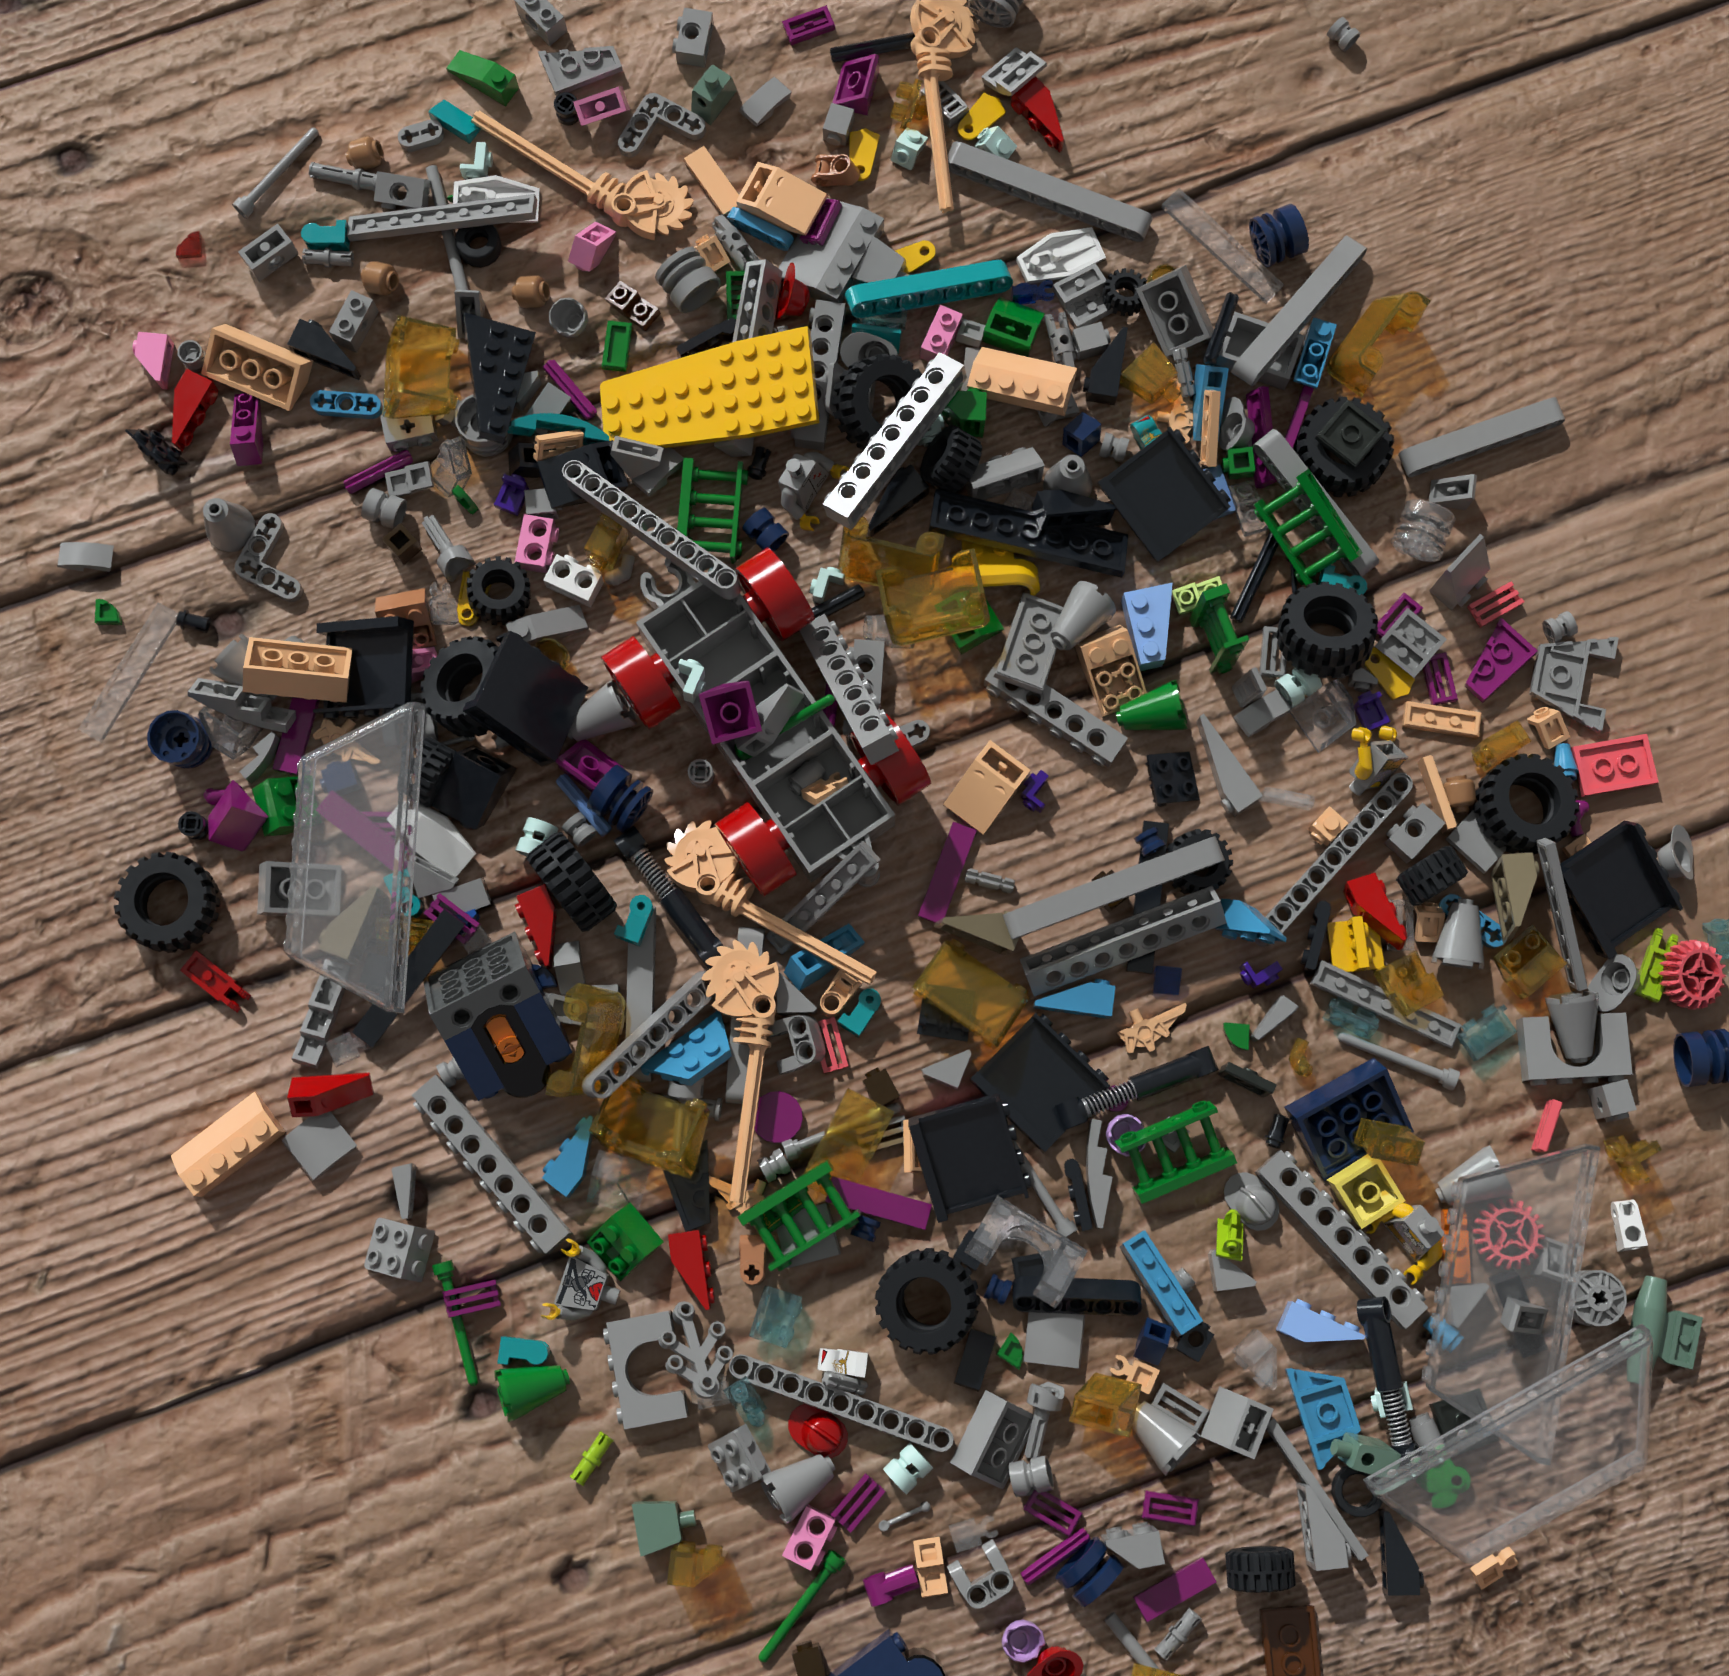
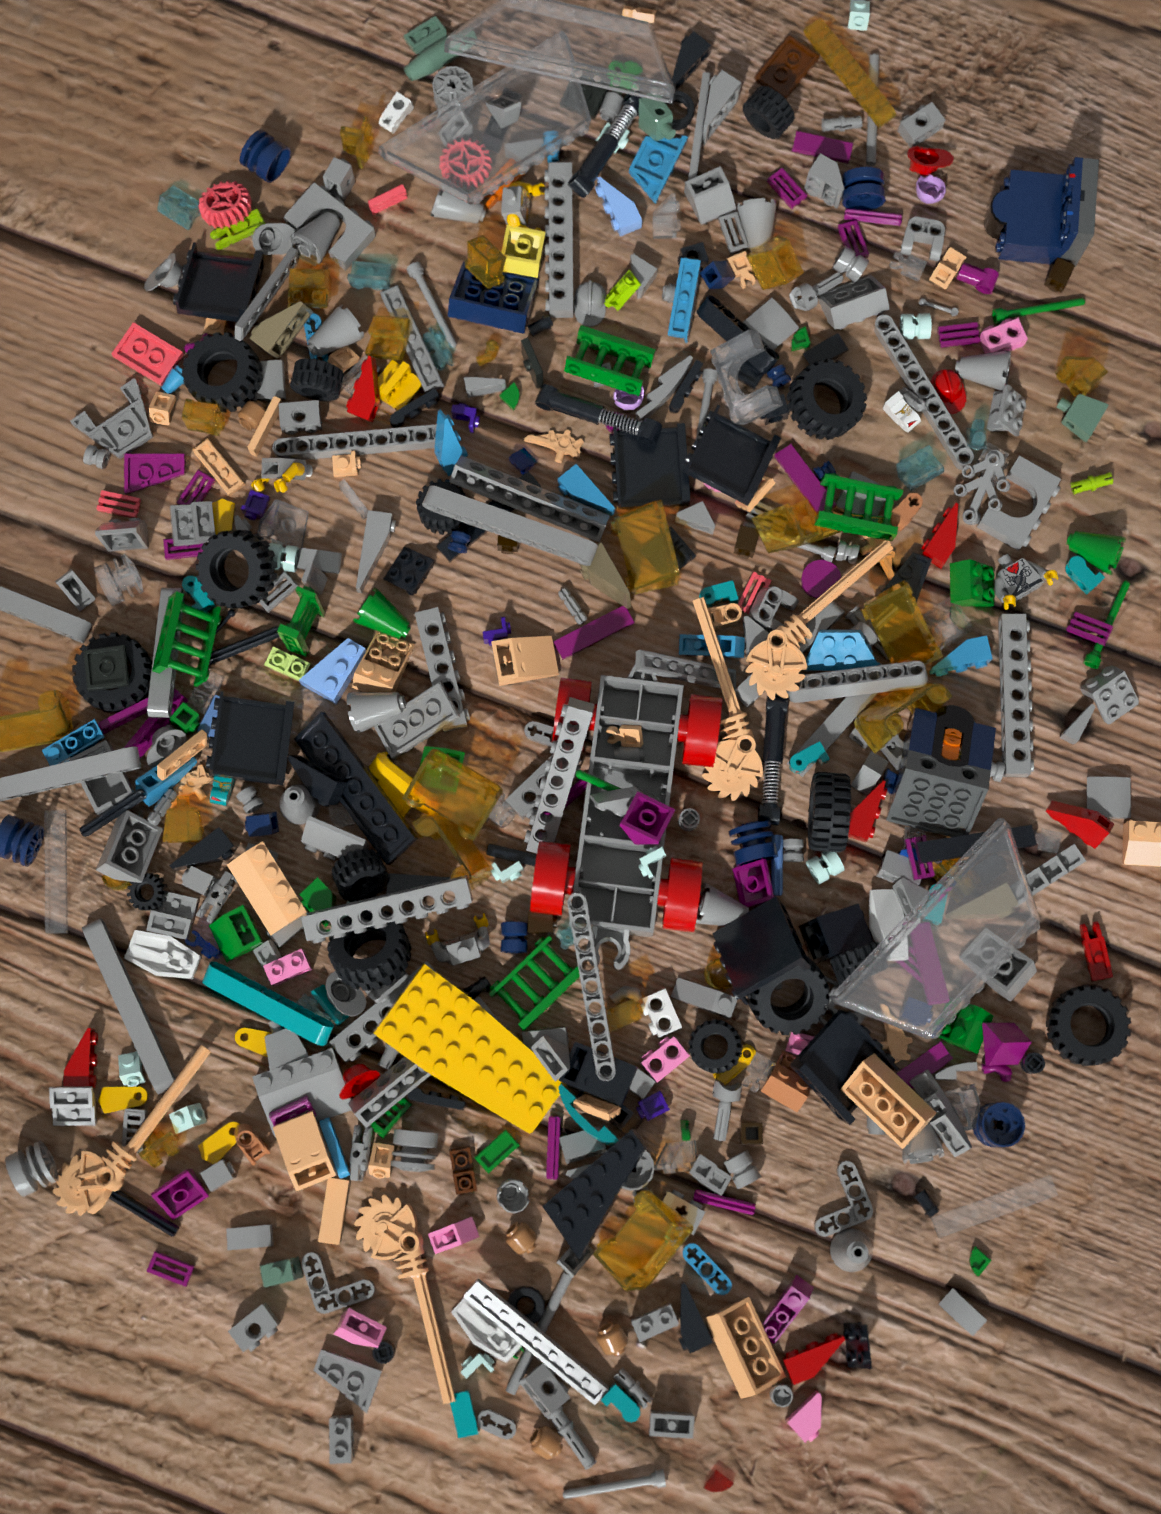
camera: 140 degrees left, 0 degrees up
green slope [446,50,519,107] -> none

